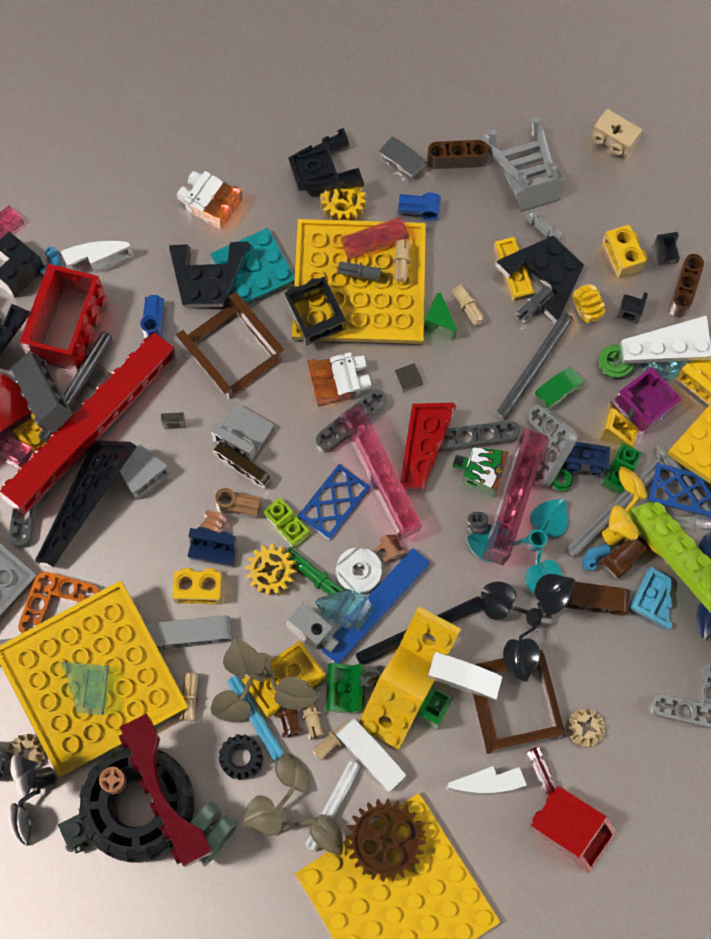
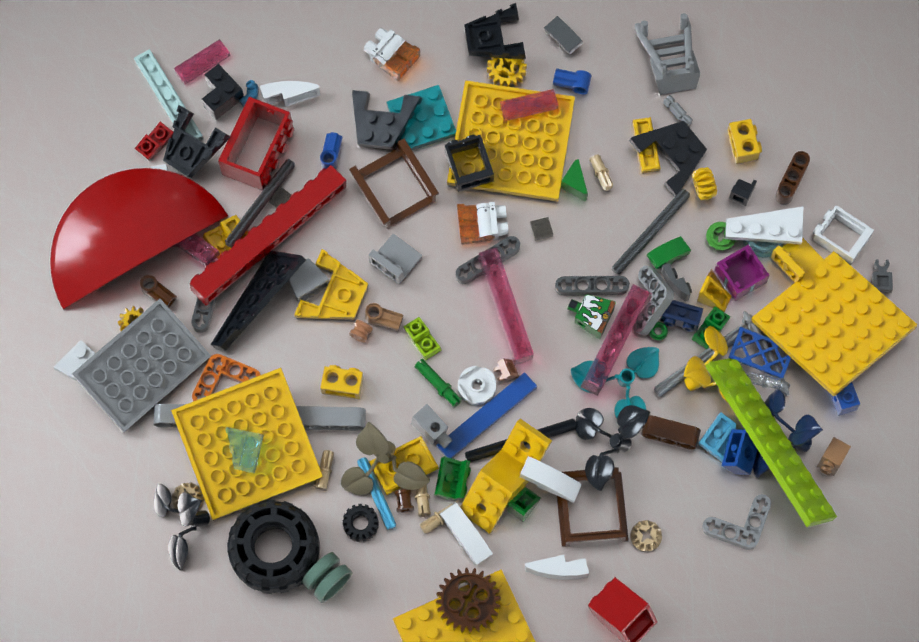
camera: 10 degrees right, 0 degrees up
dark grey brick [11,351,73,433] -> none
pearl dark grey bracket [58,814,91,854] -> none
nougat wheel [99,767,127,794] -> none
dark red arch [118,713,213,867] -> none
clear smoke tile [161,412,186,429] -> none
dark blue bracket [188,527,237,567] -> none
dark brown beam [213,442,272,488] -> none
dark tan plant [242,753,343,856] -> none
yellow gear [245,544,297,595] -> none
blue window [297,464,371,540] -> none
white axle [305,760,360,852] -> none
clear light blue slope [315,589,374,631] -> none
dark grey axle [337,261,381,282] -> none
dark grey axle [359,665,385,688] -> none
tan axle [393,240,410,283] -> none
red wing [399,402,456,490] -> none
reddish brown beam [427,140,489,169] -> none
dark grey bush [468,511,488,534] -> none
dark grey axle [515,286,554,323] -> none
axle [527,746,558,794] -> none
dark azure arm [582,544,611,571] -> none
tan brick [591,108,643,158] -> none
reddish brown piece [601,536,649,579] -> none
black panel [652,232,680,266] -> none
none -> yellow wing [294,249,368,320]
none -> dark grey slope [661,263,692,302]
none -> blue brick [721,429,758,475]

